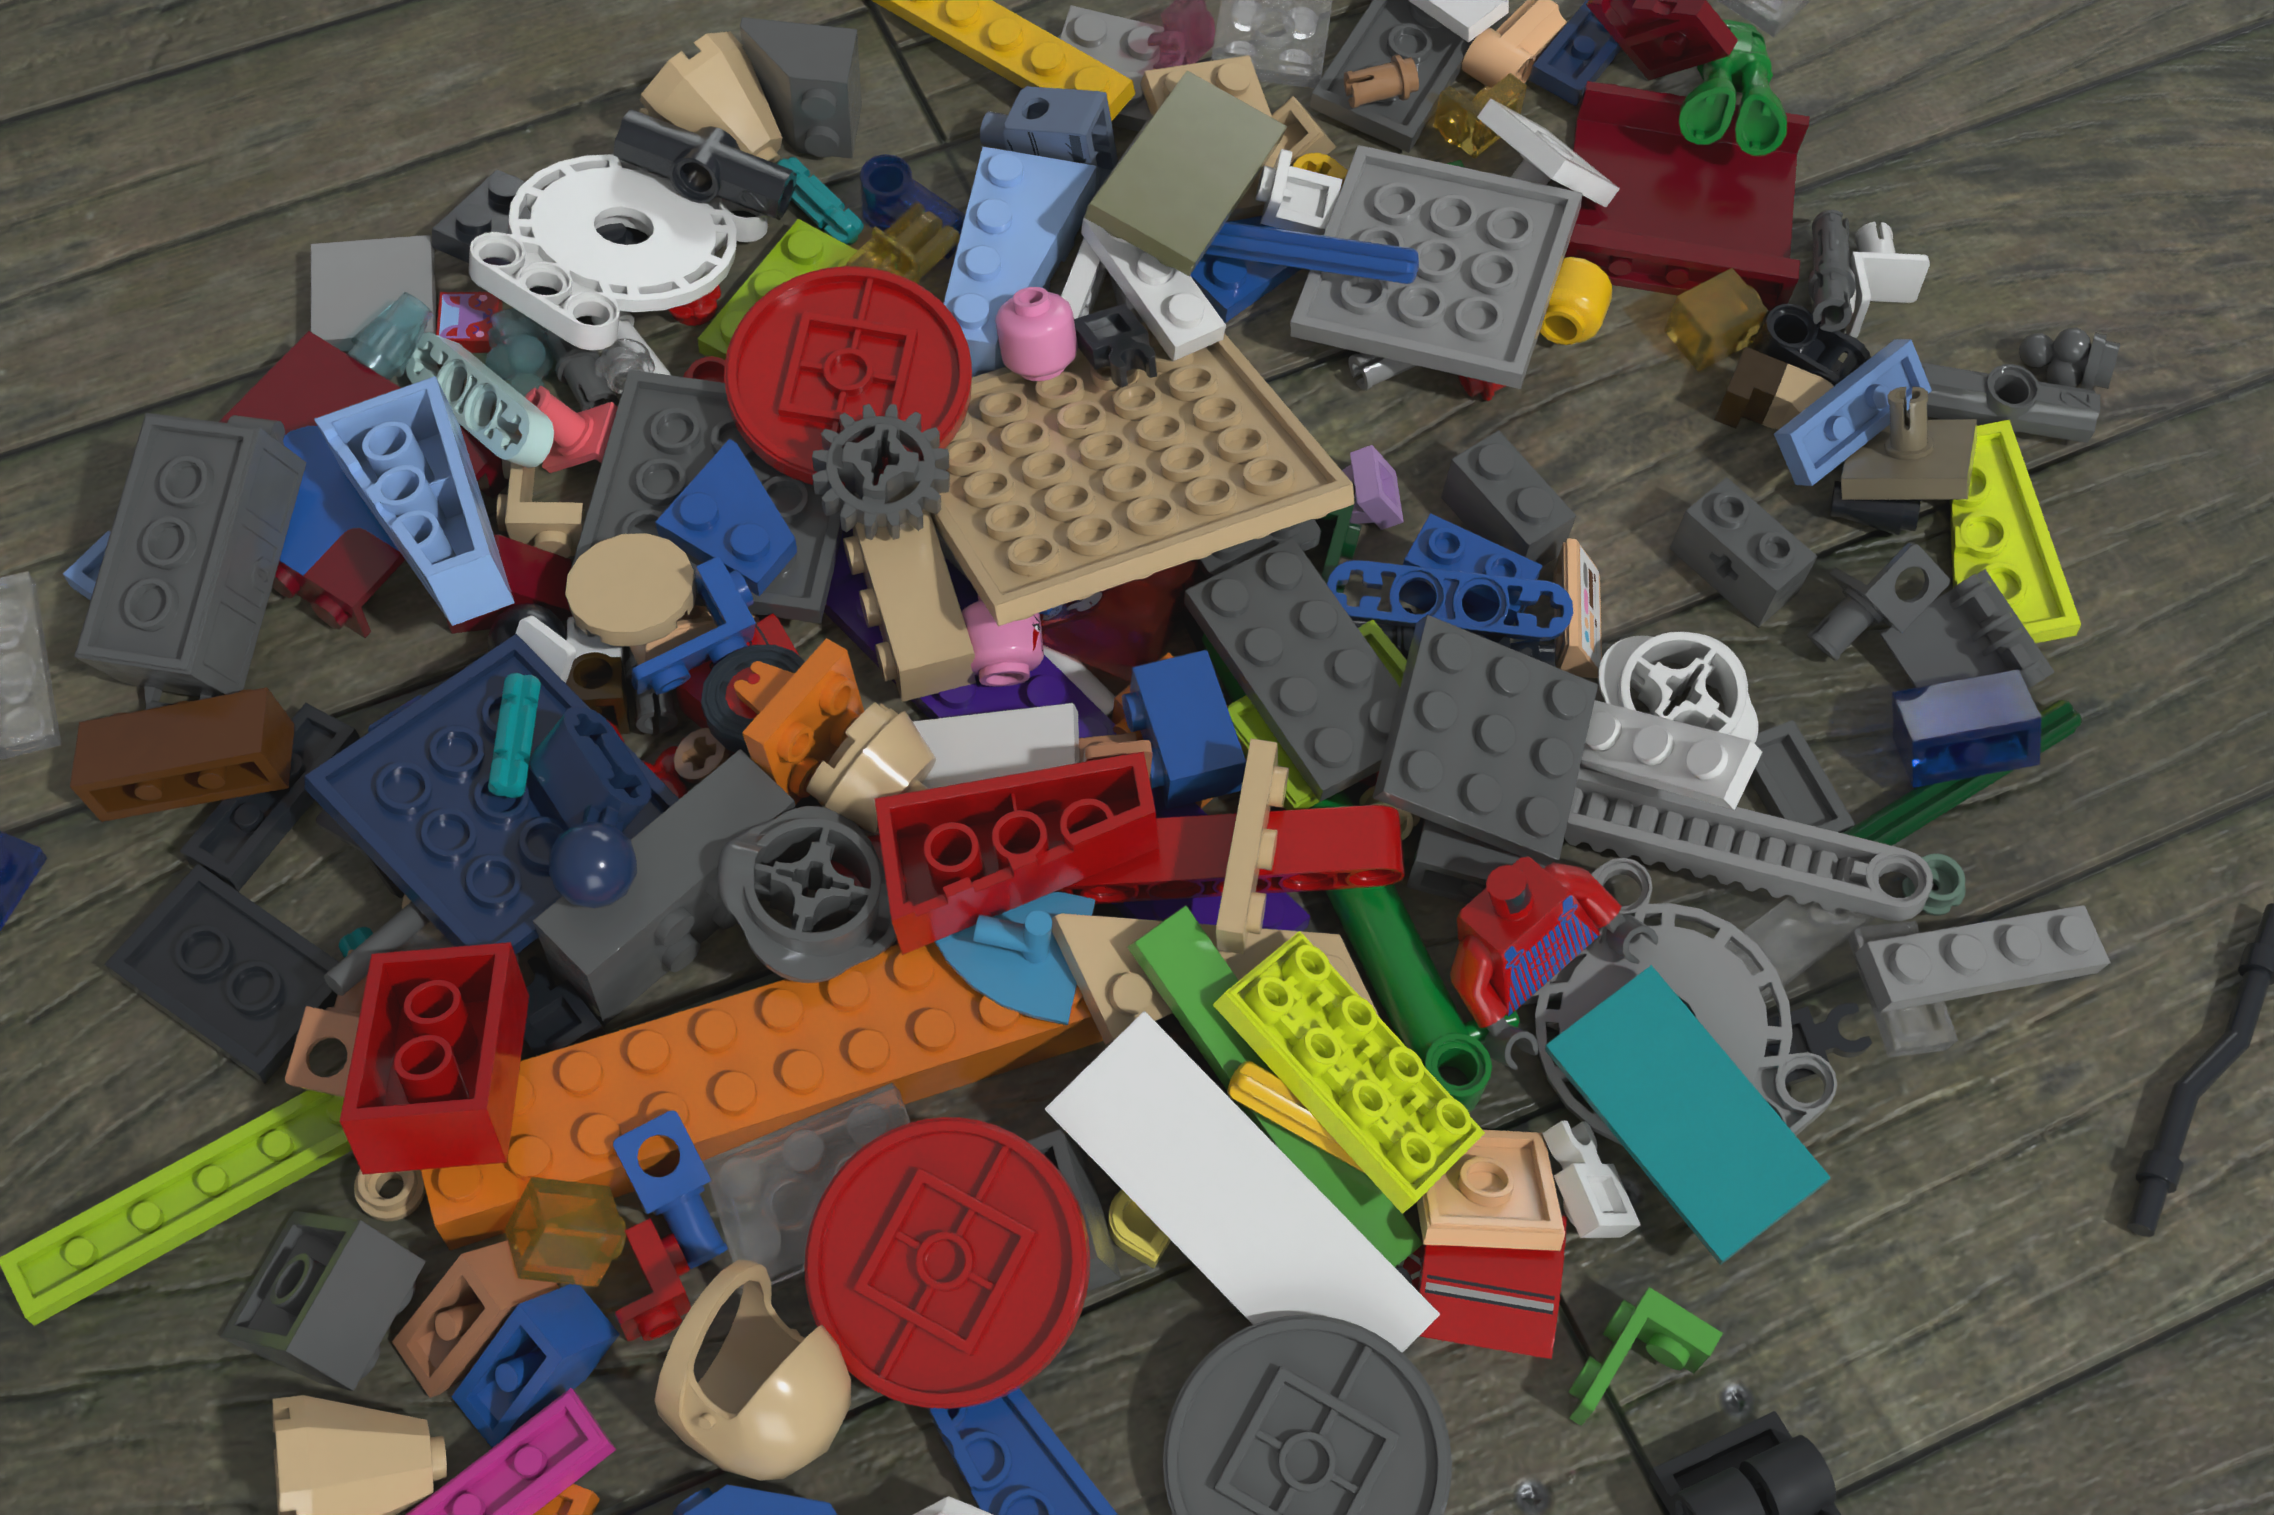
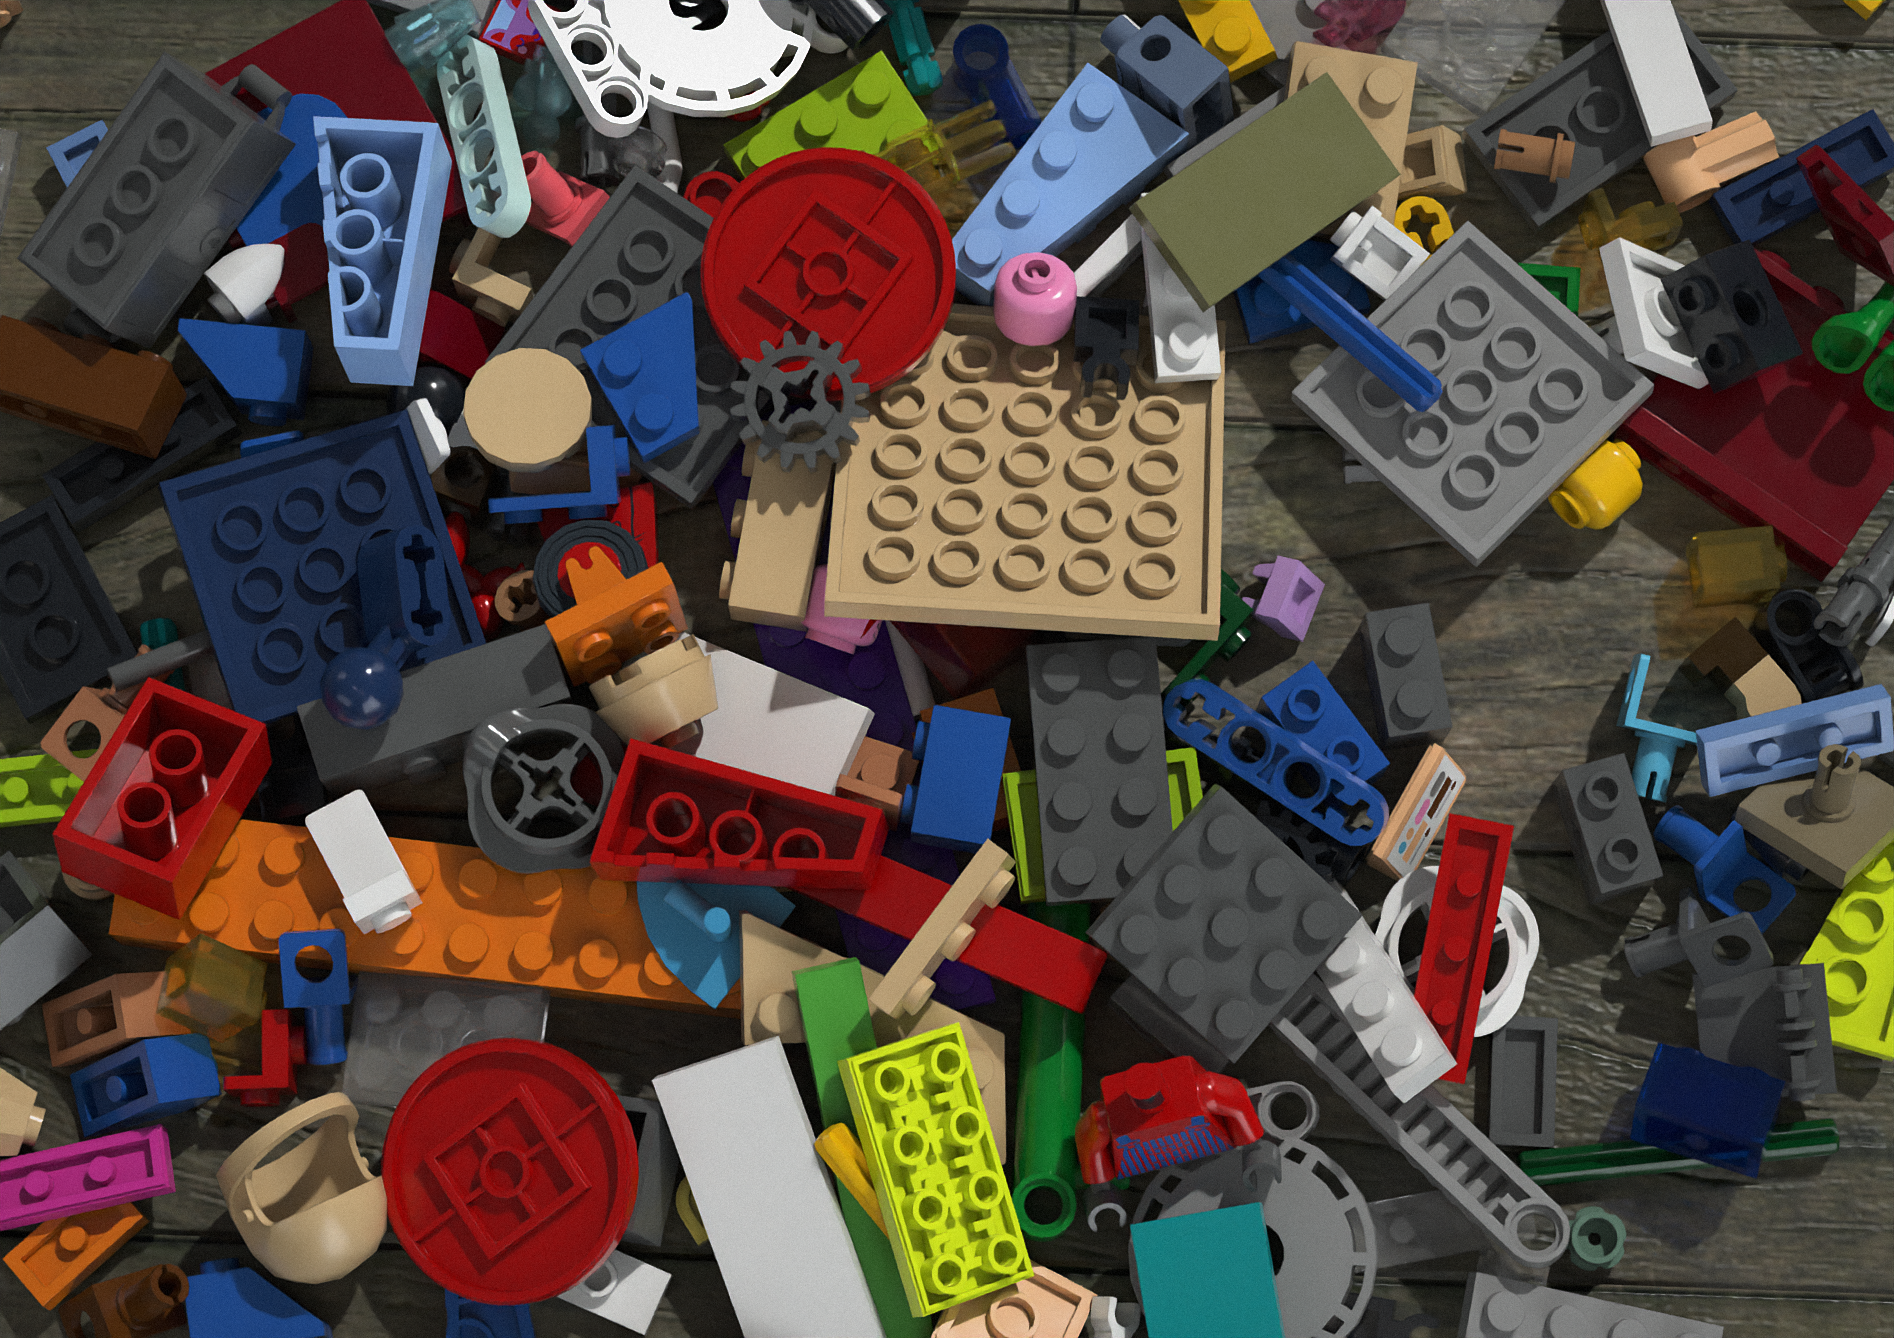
camera: 30 degrees right, 15 degrees up
teal axle [488,673,541,798] -> none
none -> blue slope [178,318,314,426]
none -> white plate [204,244,285,327]
none -> white bracket [305,789,423,934]
none -> white plate [556,1250,672,1336]
none -> red plate [1414,813,1514,1085]
none -> medium azure bracket [1616,653,1697,803]
none -> blue bracket [1653,805,1796,935]
none -> black brick [1660,239,1803,394]

